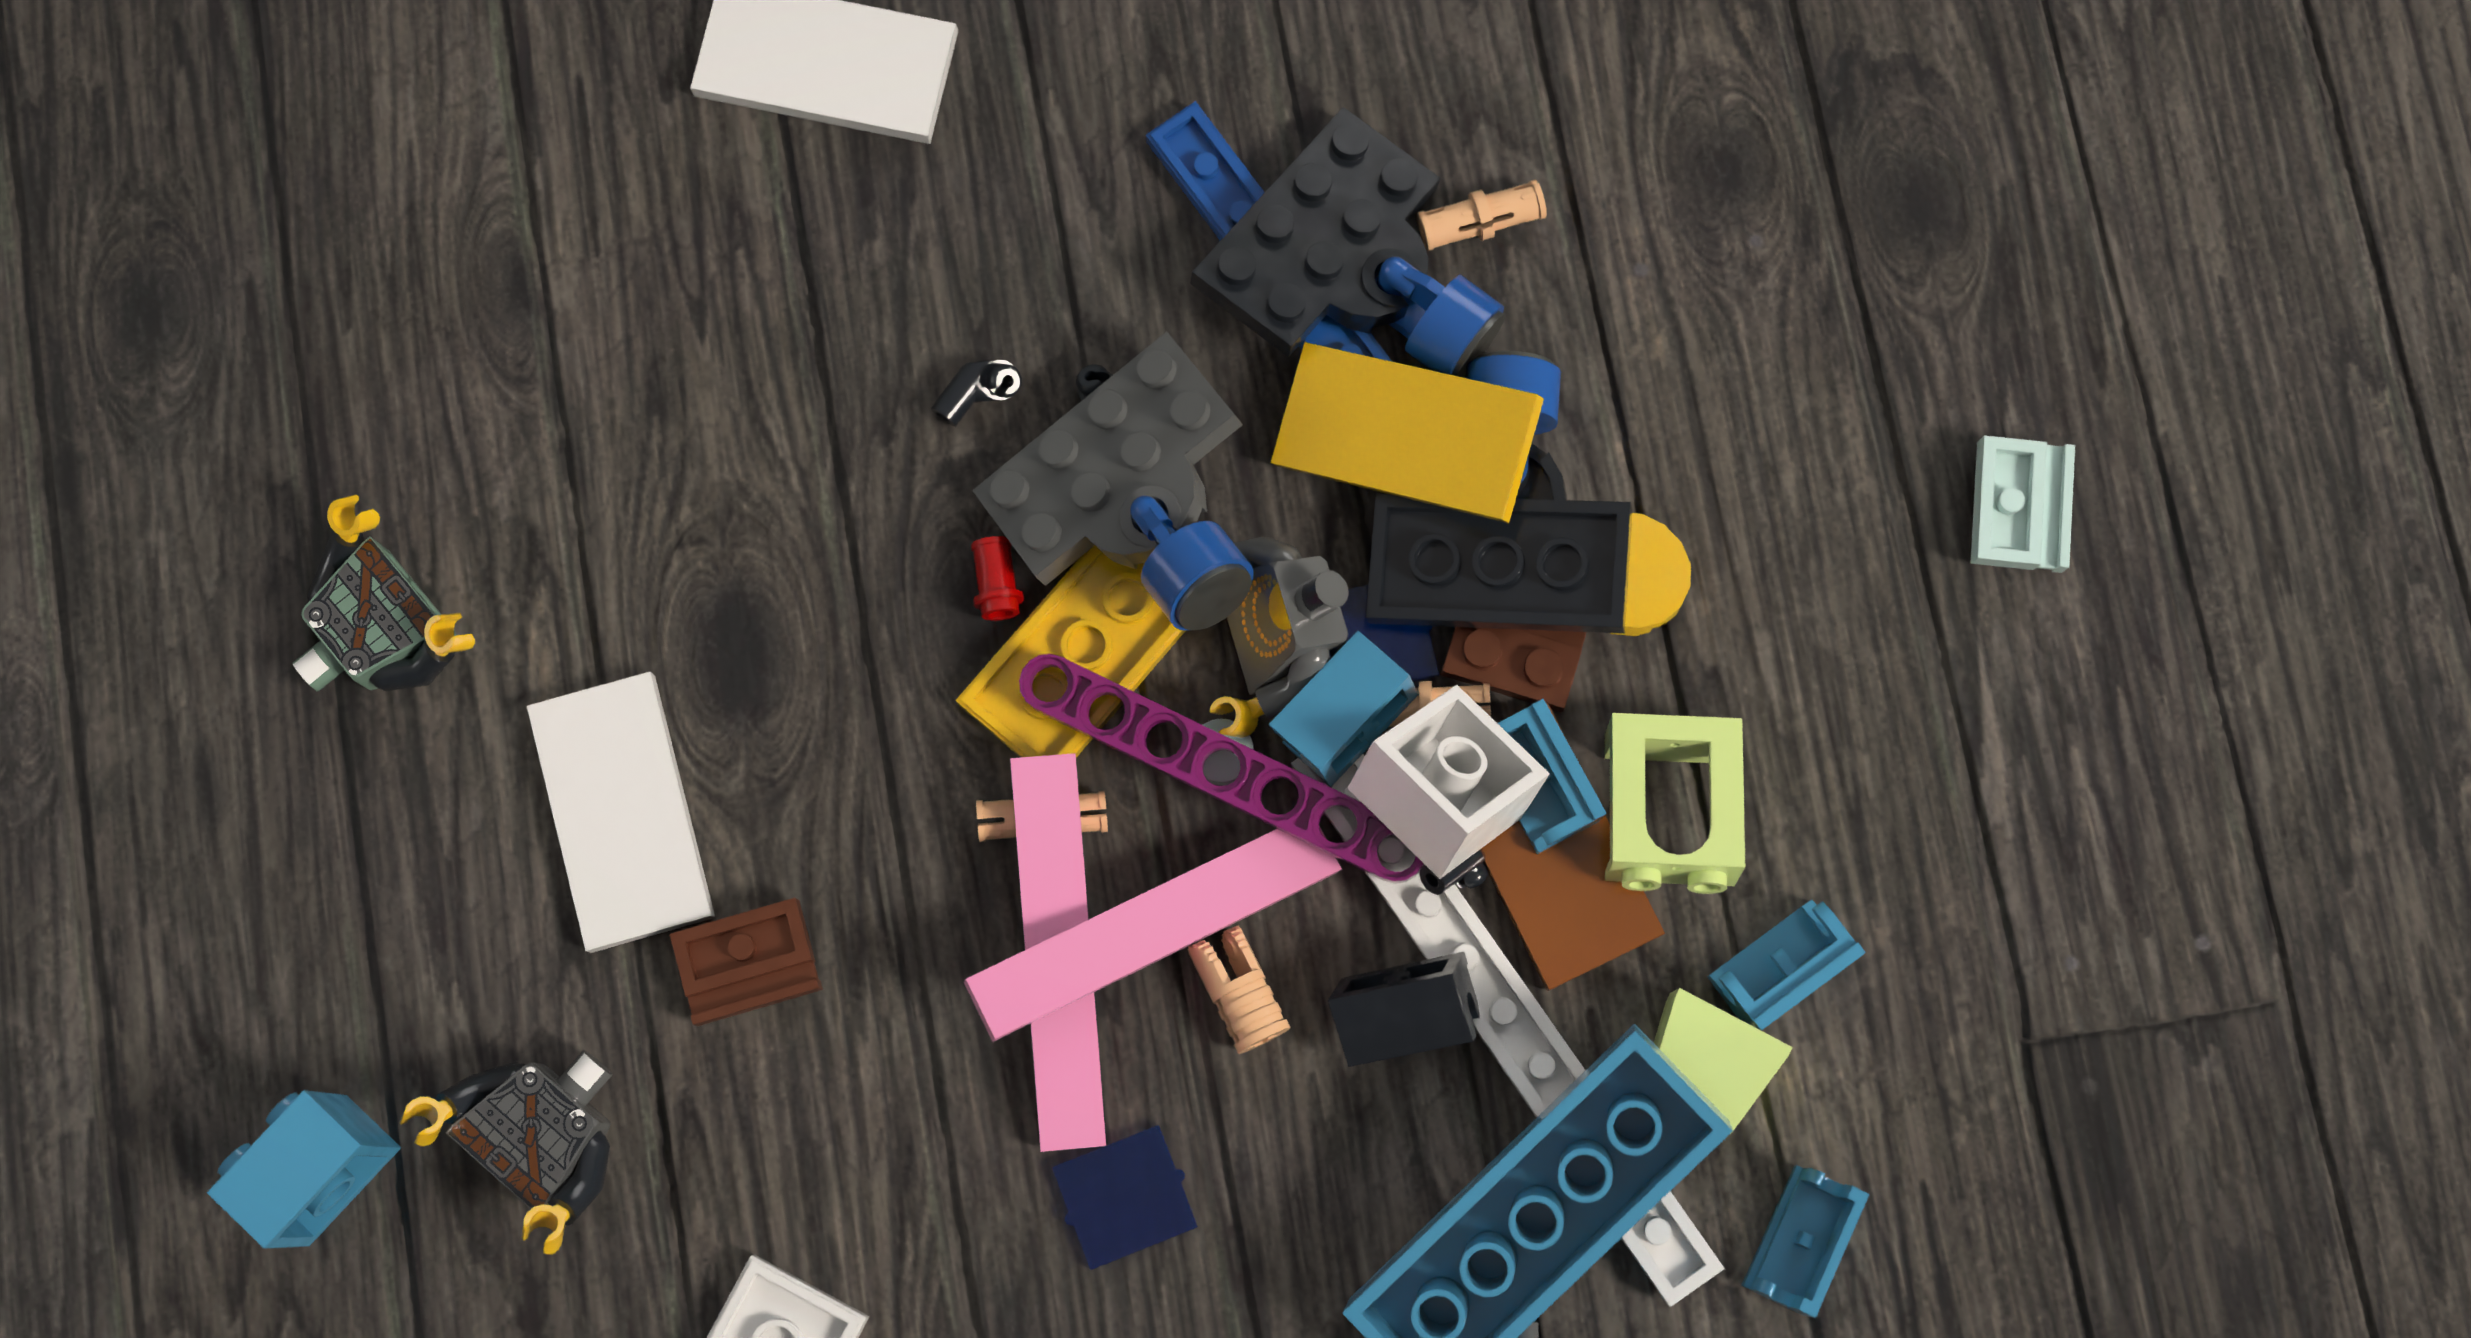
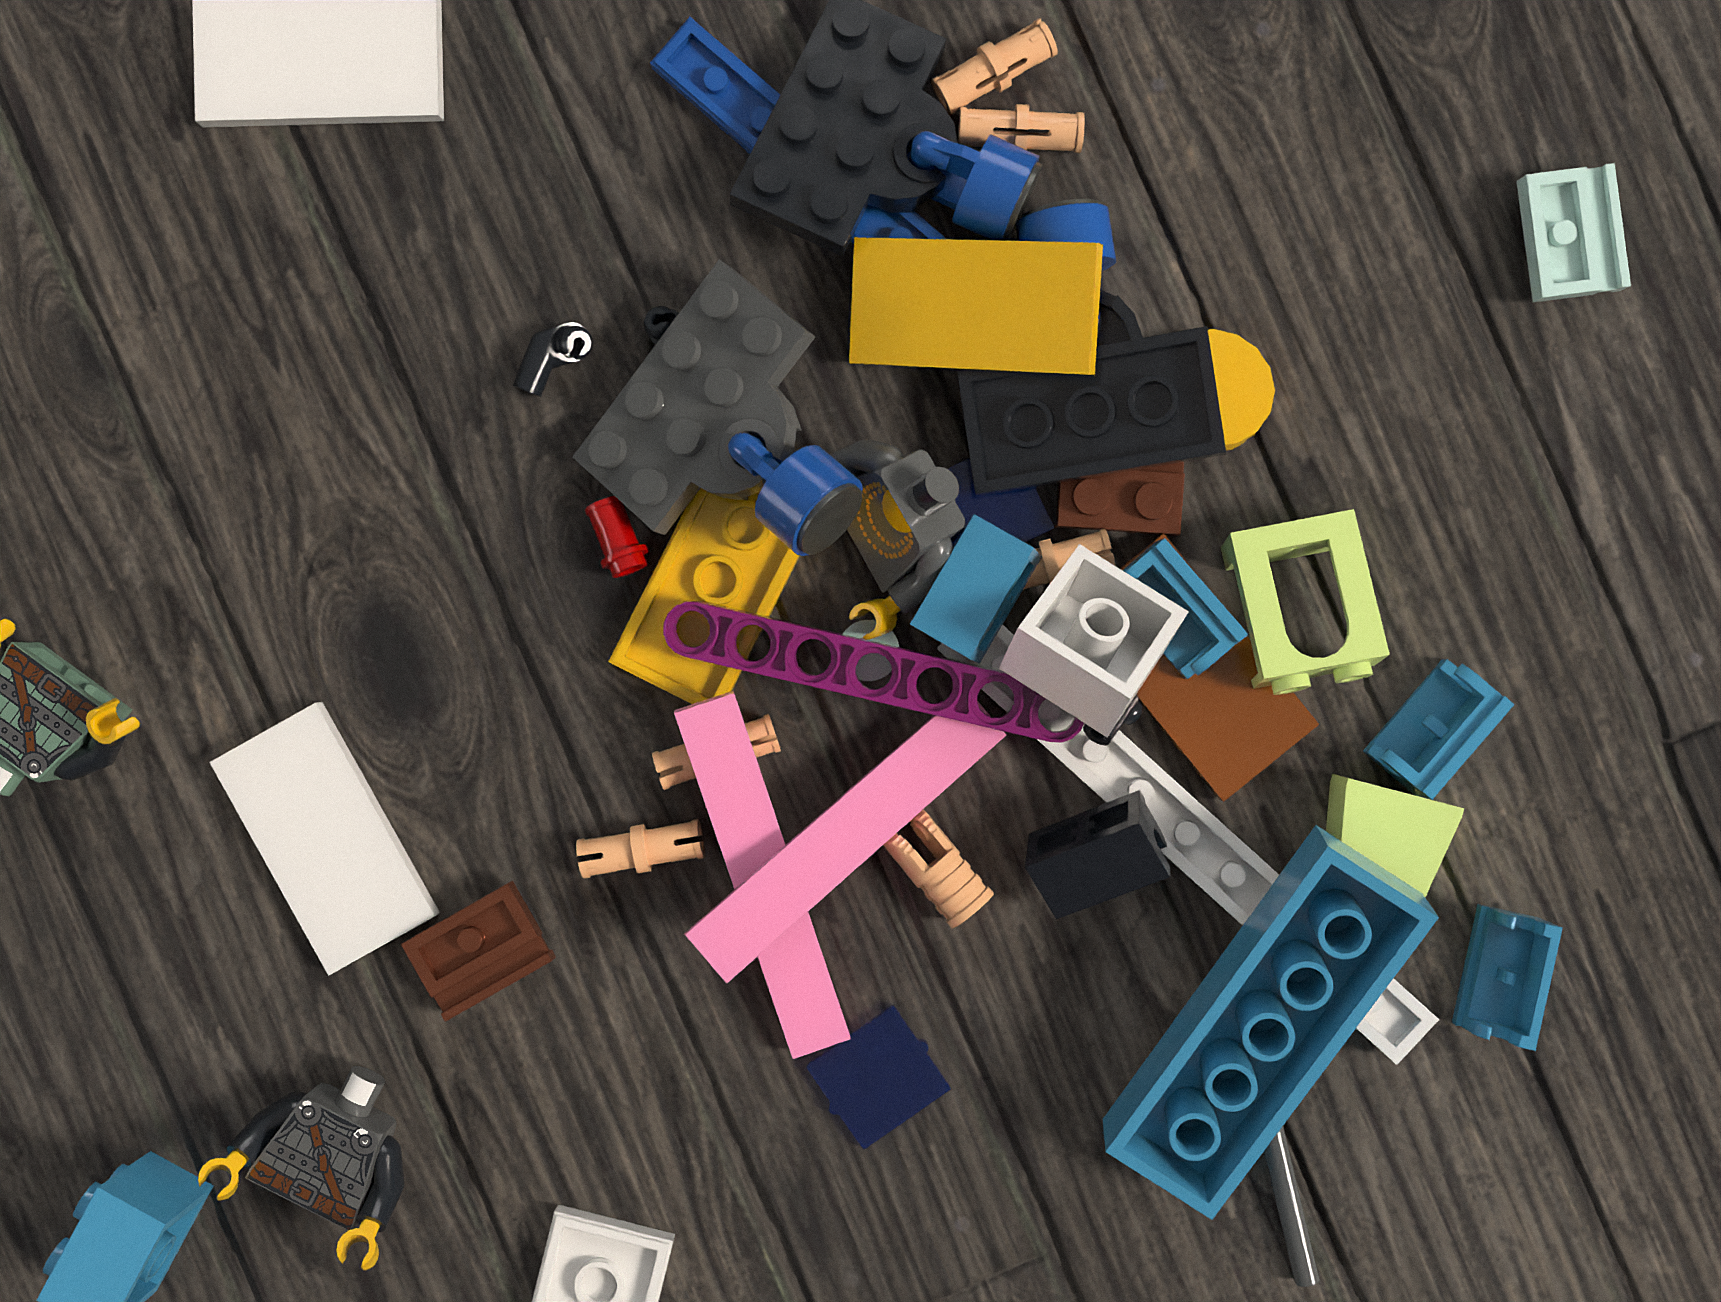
camera: 20 degrees left, 10 degrees up
none -> light nougat pin [576,819,705,879]
none -> light nougat pin [958,104,1085,153]

